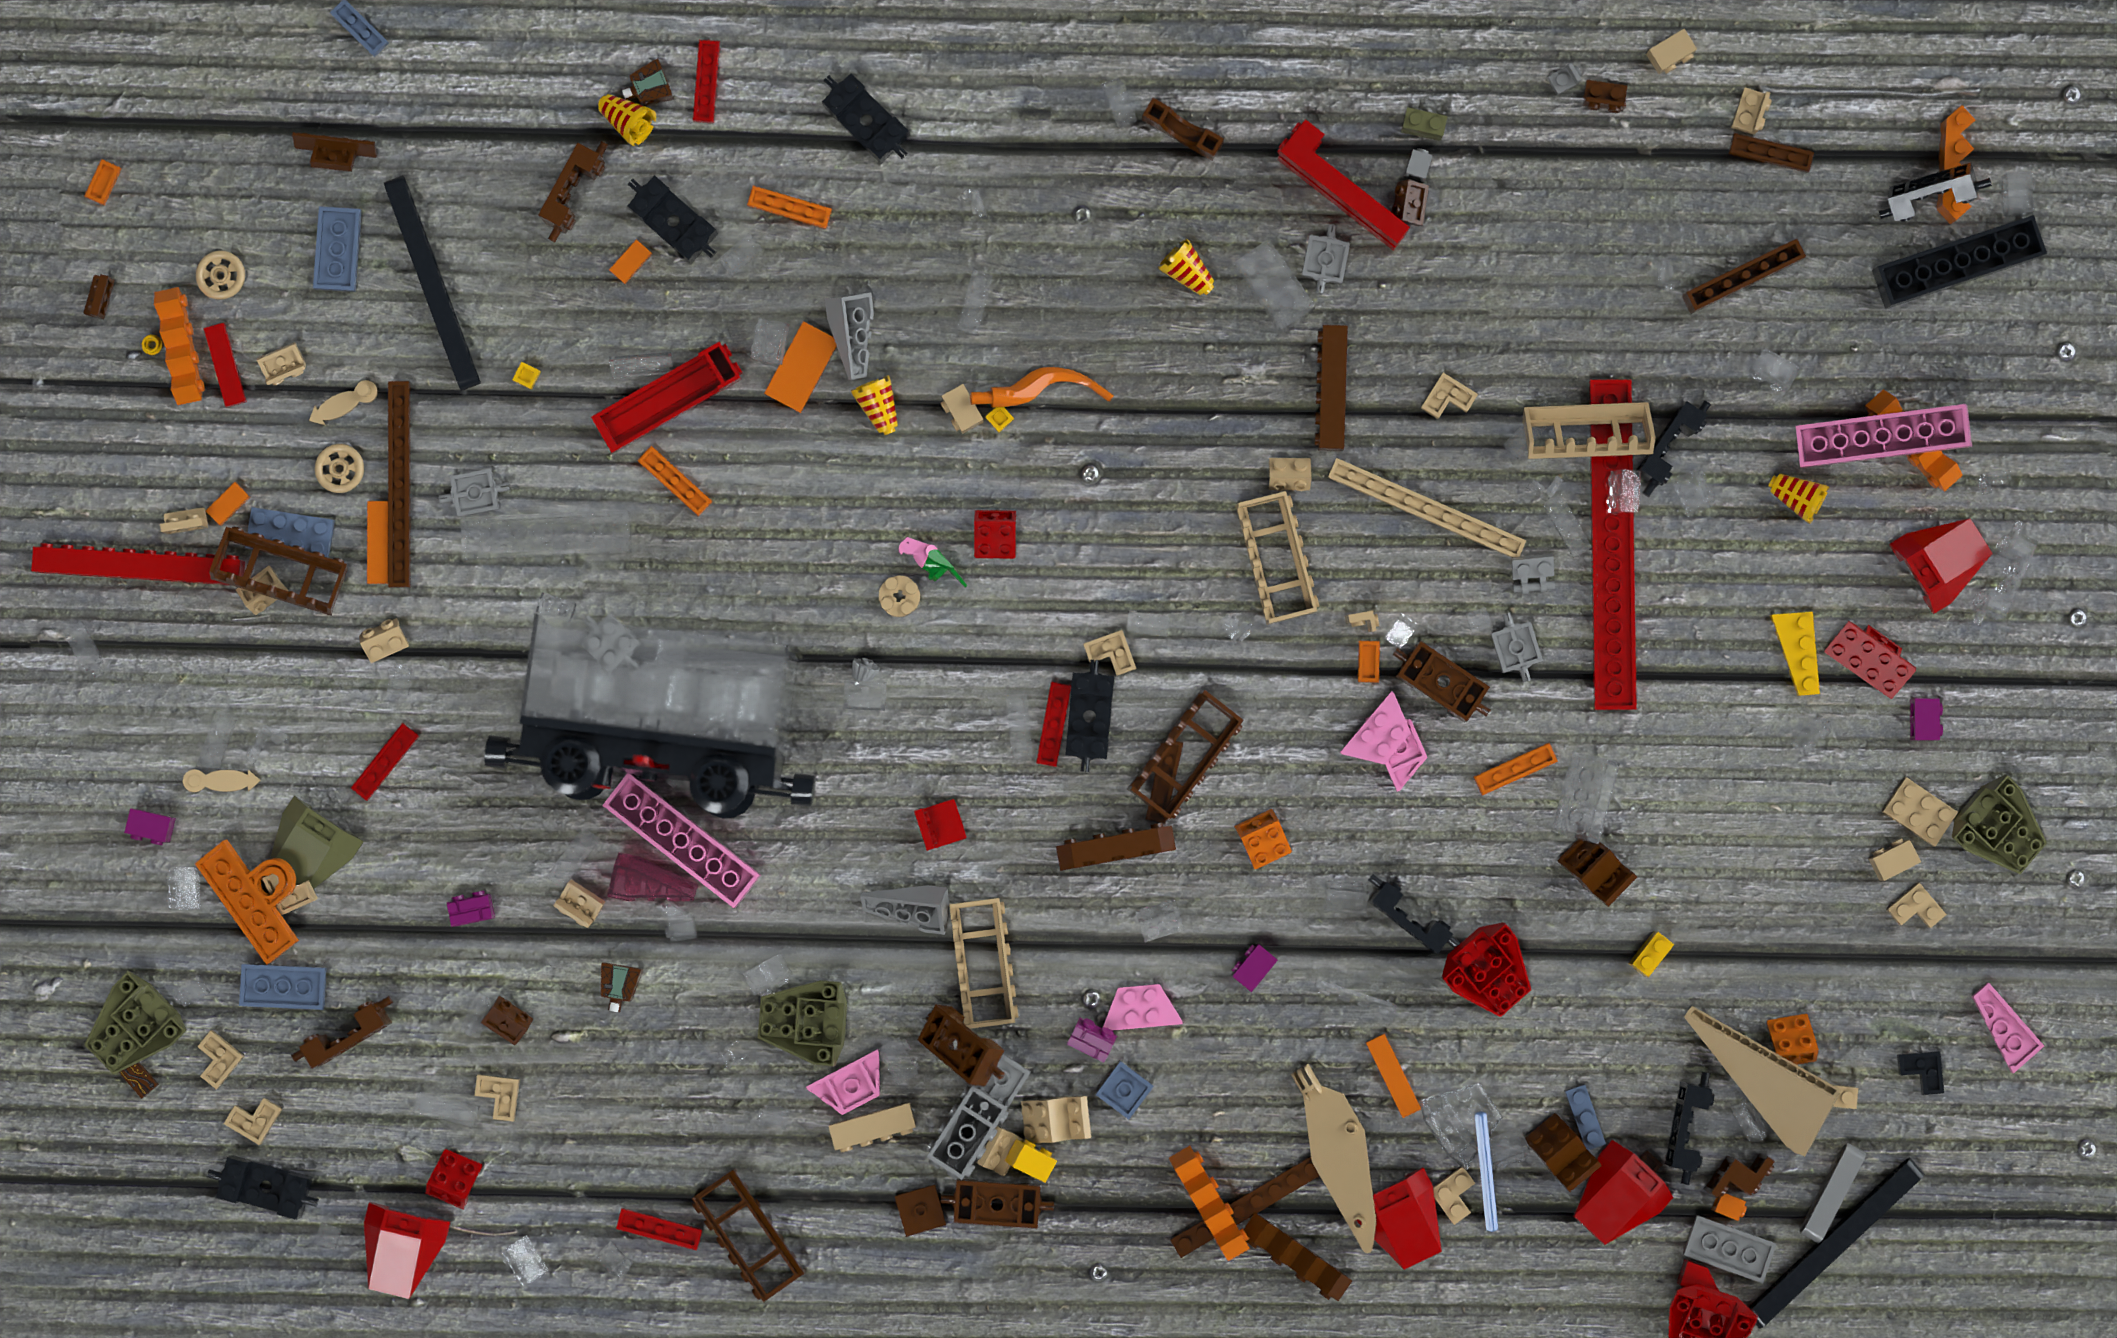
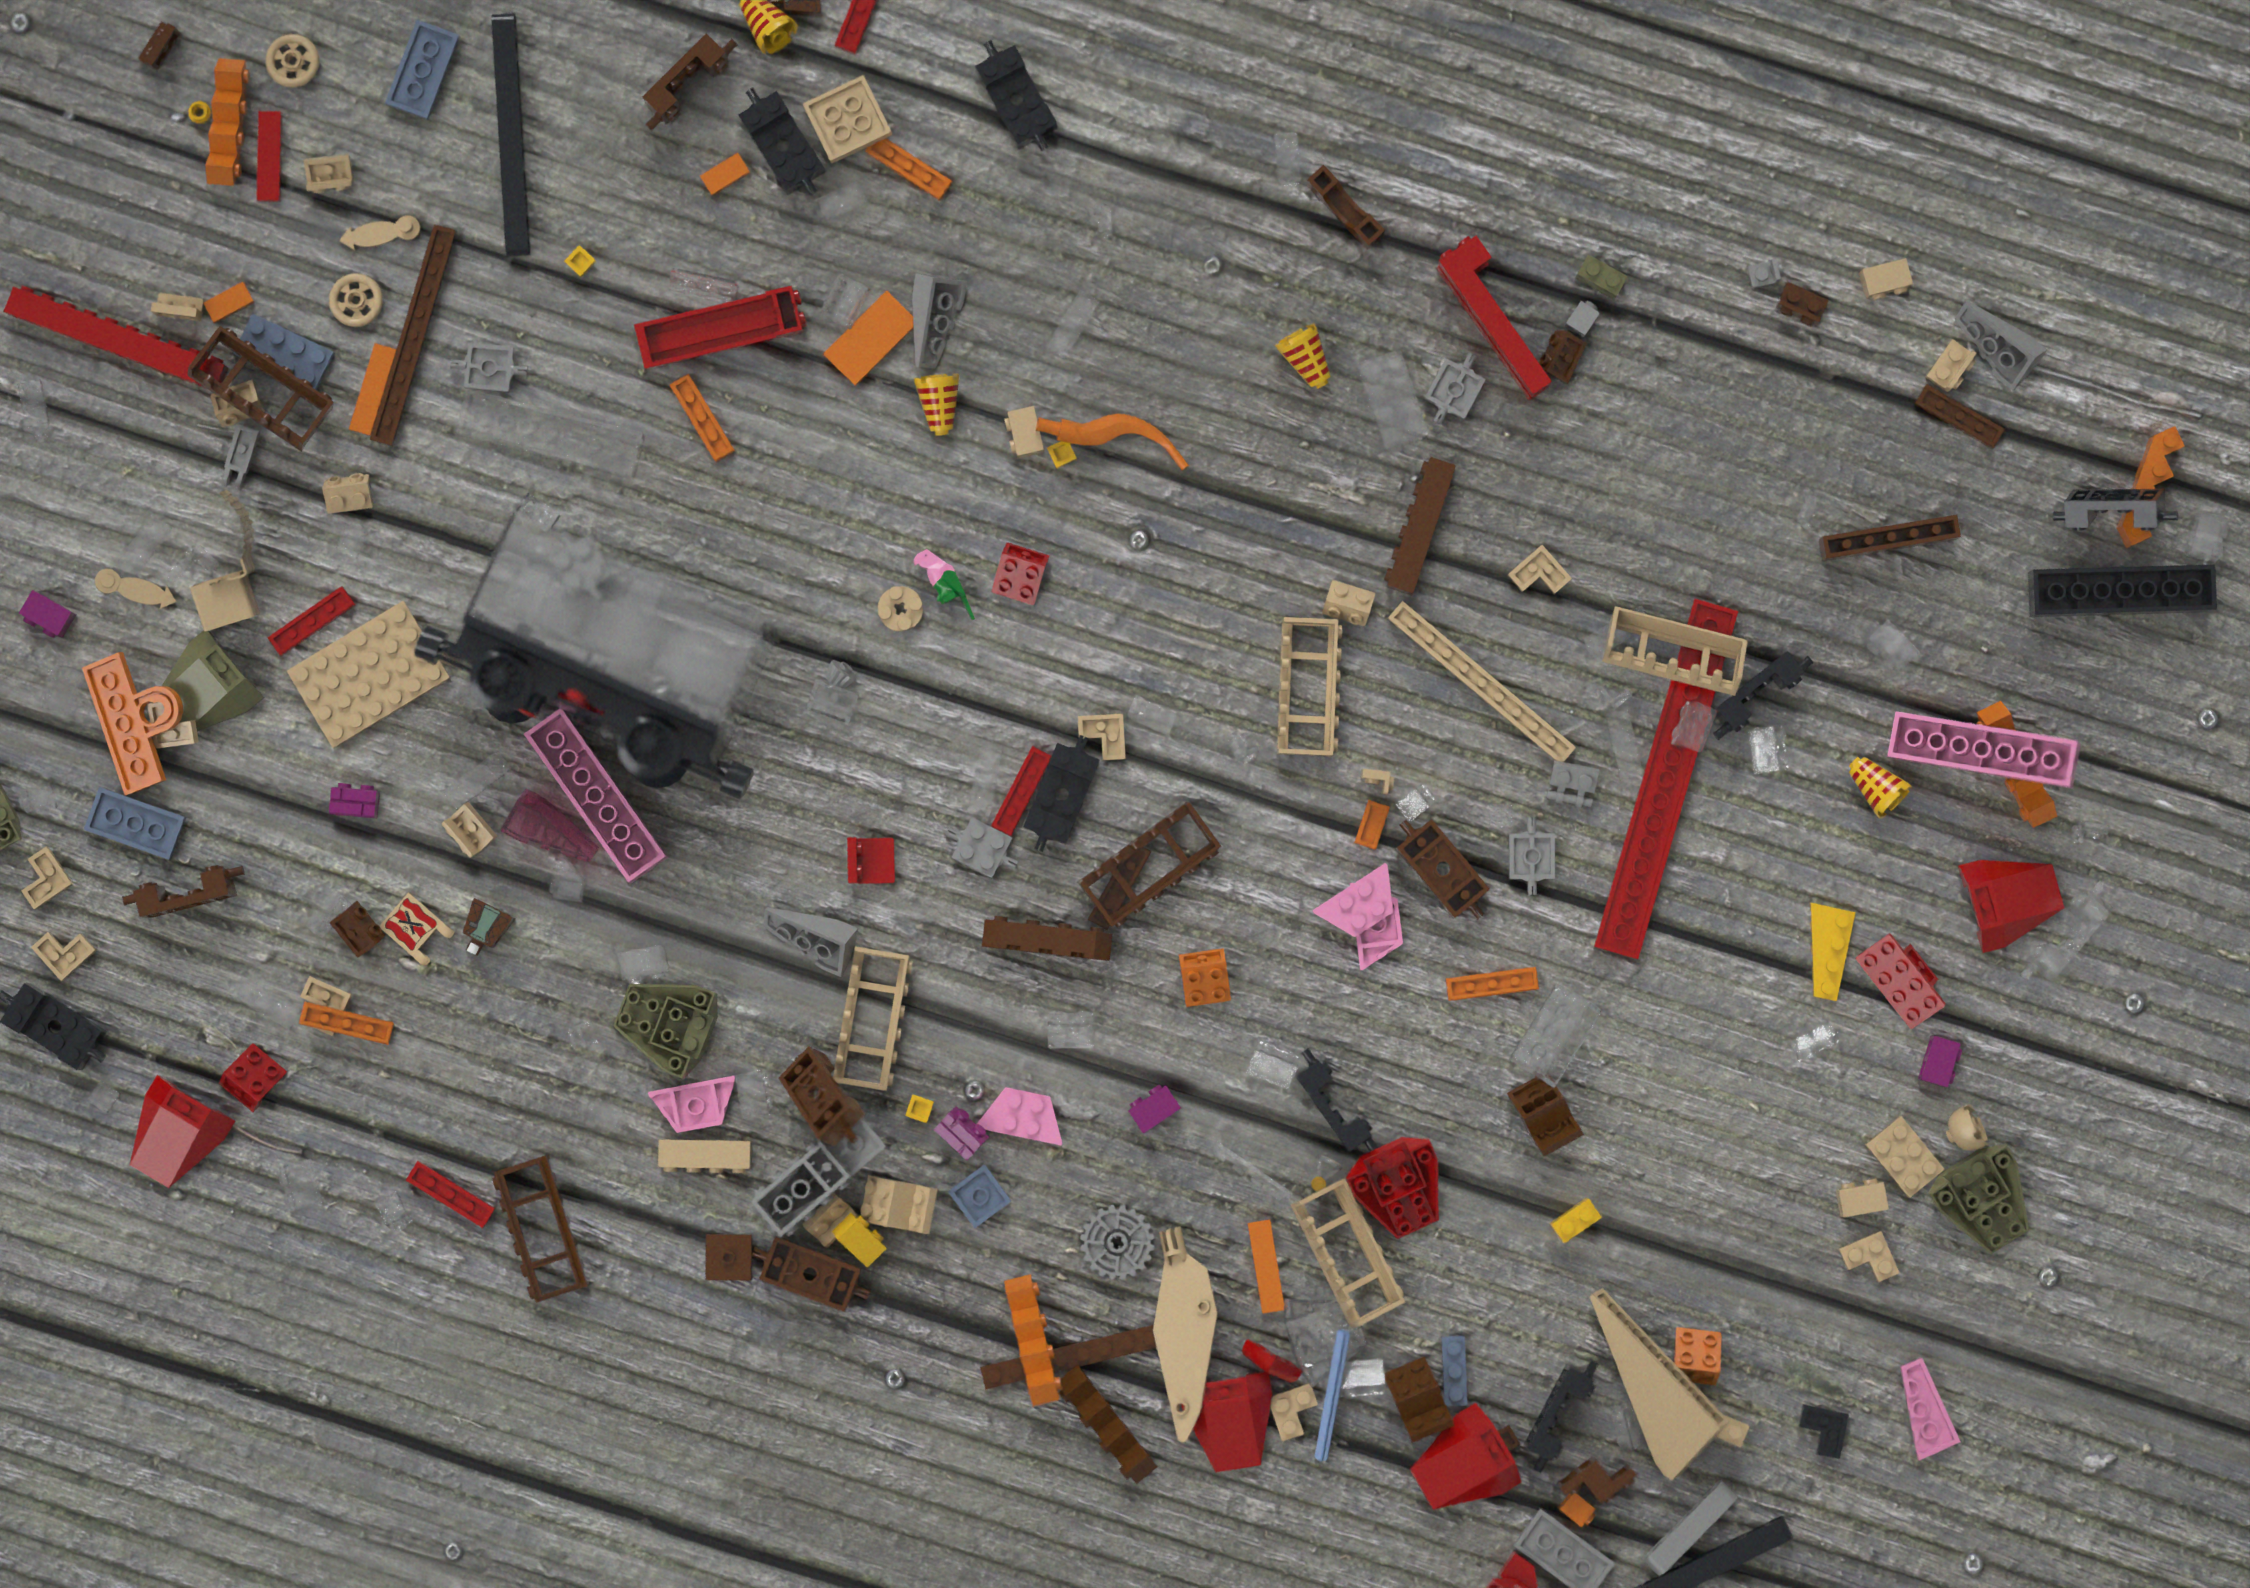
camera: 20 degrees right, 0 degrees up
none -> tan piece [189,490,260,632]
none -> light grey hinge [221,424,260,491]
none -> tan plate [287,601,451,749]
none -> orange tile [299,1001,394,1045]
none -> flag [380,892,455,966]
none -> tan plate [803,75,892,164]
none -> yellow plate [905,1094,934,1123]
none -> light grey plate [946,818,1019,879]
none -> light grey piece [1080,1204,1154,1280]
none -> red brick [1242,1339,1302,1383]
none -> tan window [1291,1178,1405,1328]
none -> clear piece [1311,1155,1343,1191]
none -> tan cylinder [1946,1104,1988,1151]
none -> light grey wedge [1955,301,2047,391]

